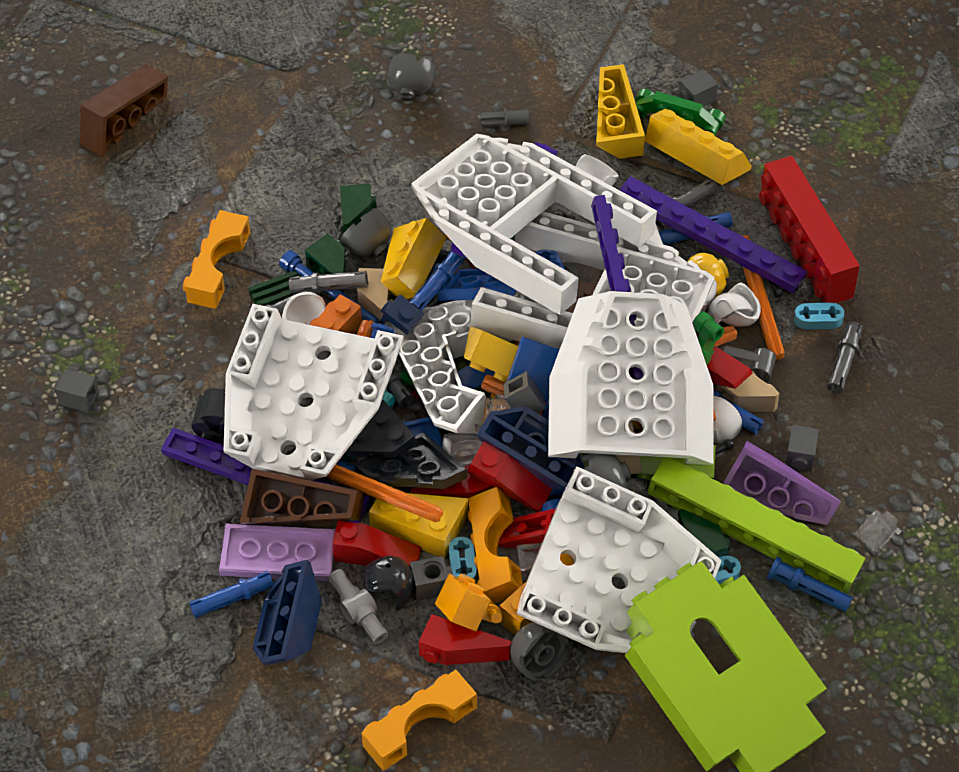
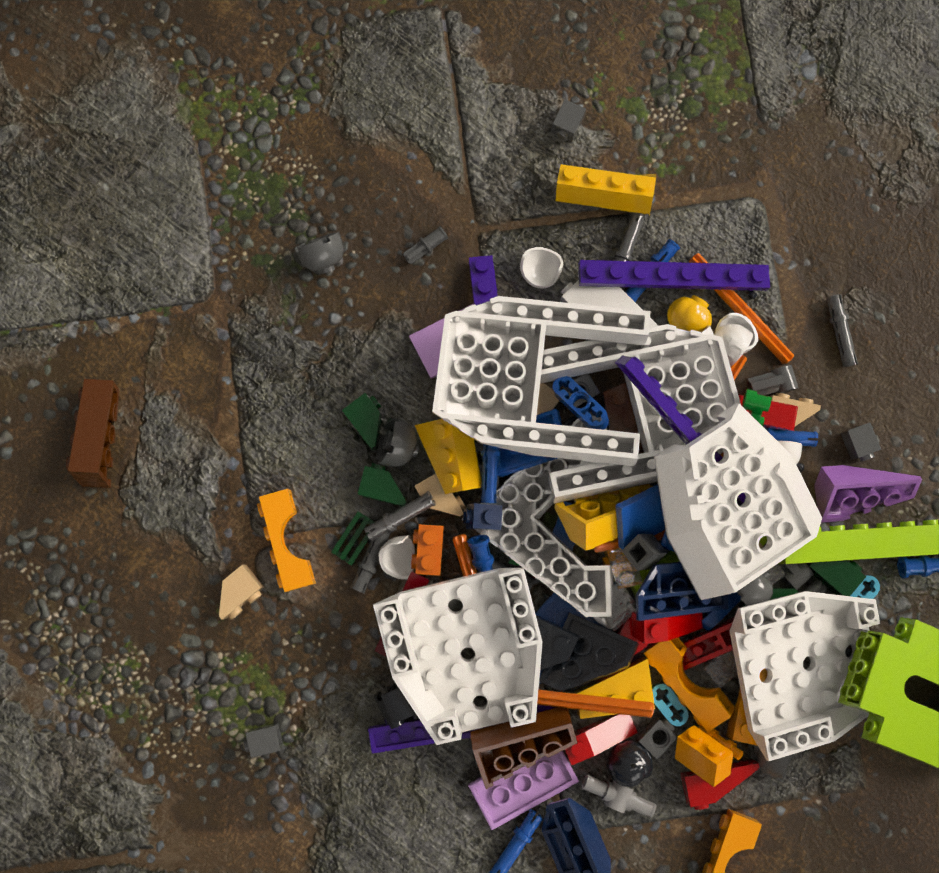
camera: 35 degrees left, 30 degrees up
blue piece [279,250,379,323] -> none
yellow wedge [596,64,645,159] -> none
green plate [635,89,726,136] -> none
red brick [759,156,860,303] -> none
medium azure beam [794,303,844,330] -> none
none -> tan slope [219,565,264,620]

